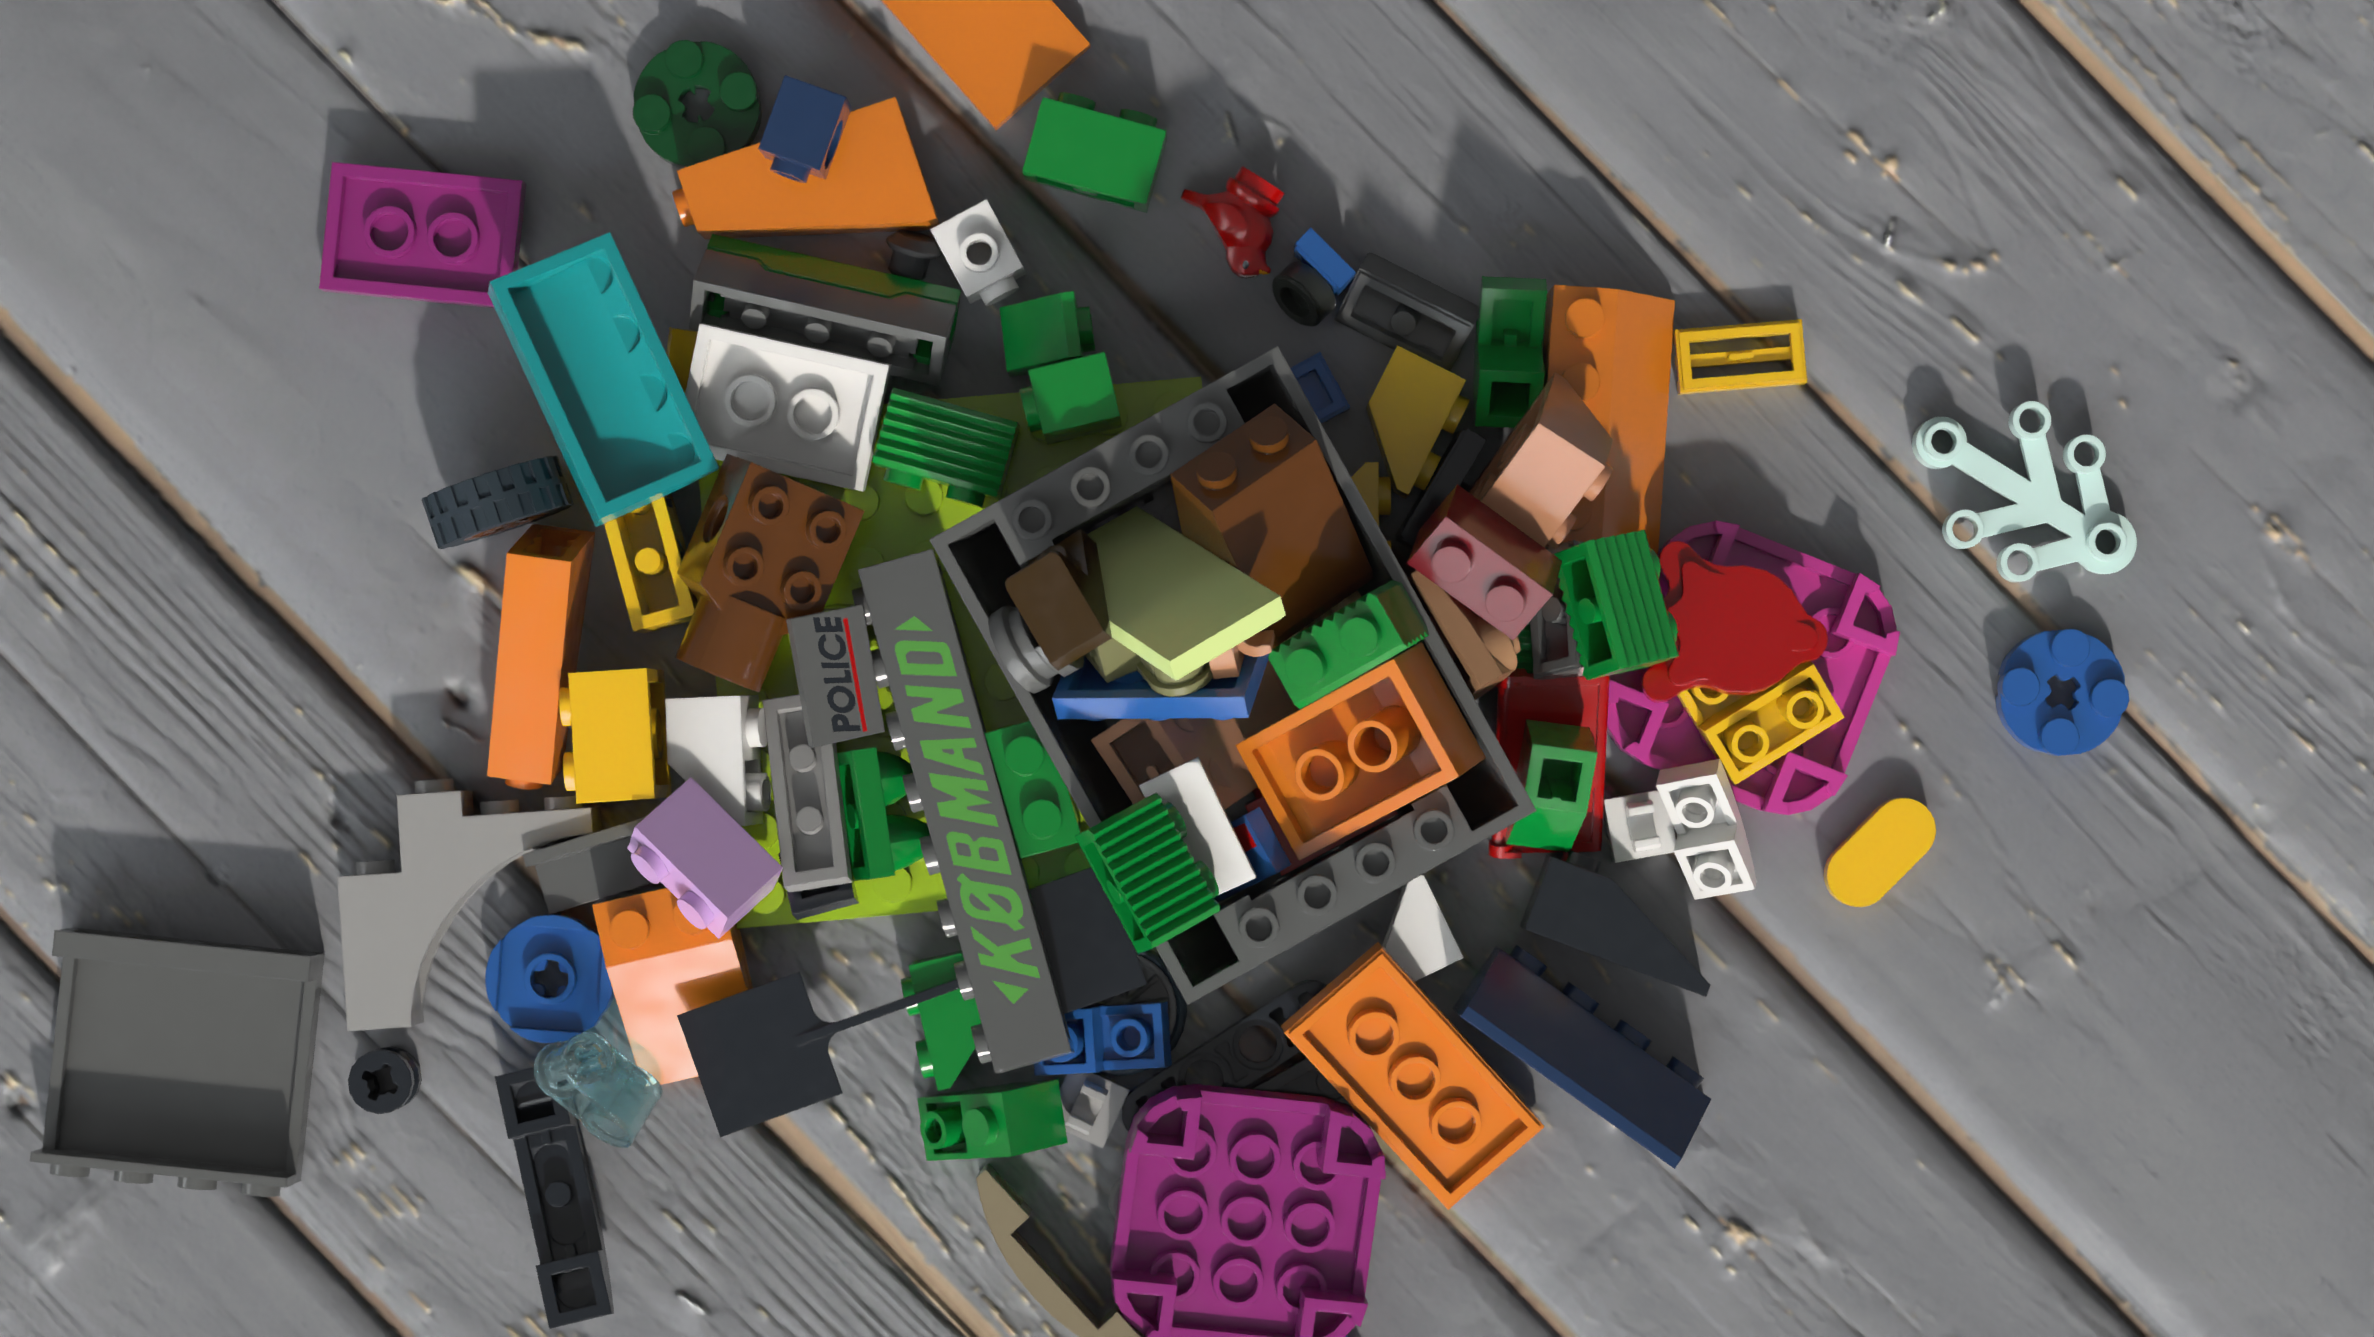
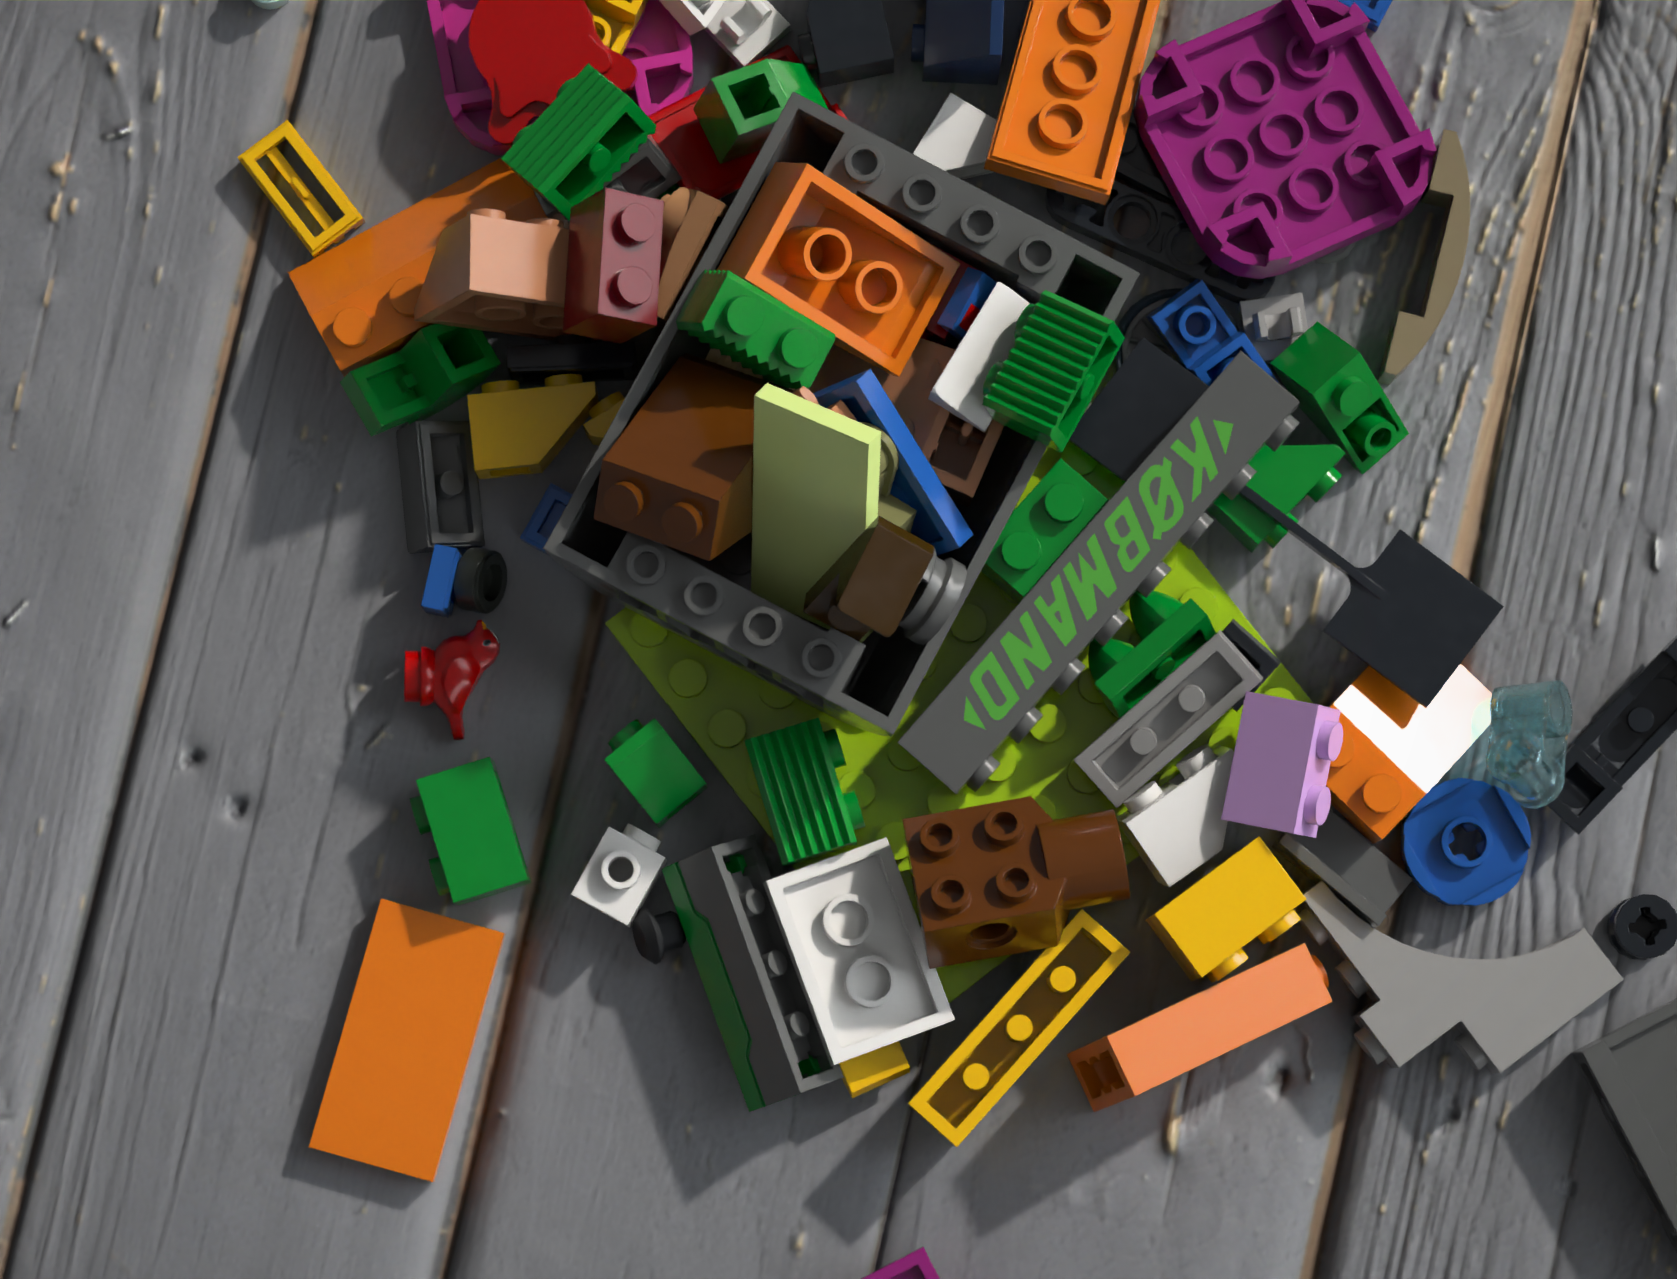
camera: 130 degrees left, 5 degrees down
black wheel [422,455,574,549] -> none
teal slope [487,232,719,527] -> none
dark green plate [633,40,762,168] -> none
orange slope [672,97,940,239] -> none
dark blue brick [758,75,852,183] -> none
dark grey panel [786,604,885,748] -> none
green brick [1019,352,1122,445] -> none

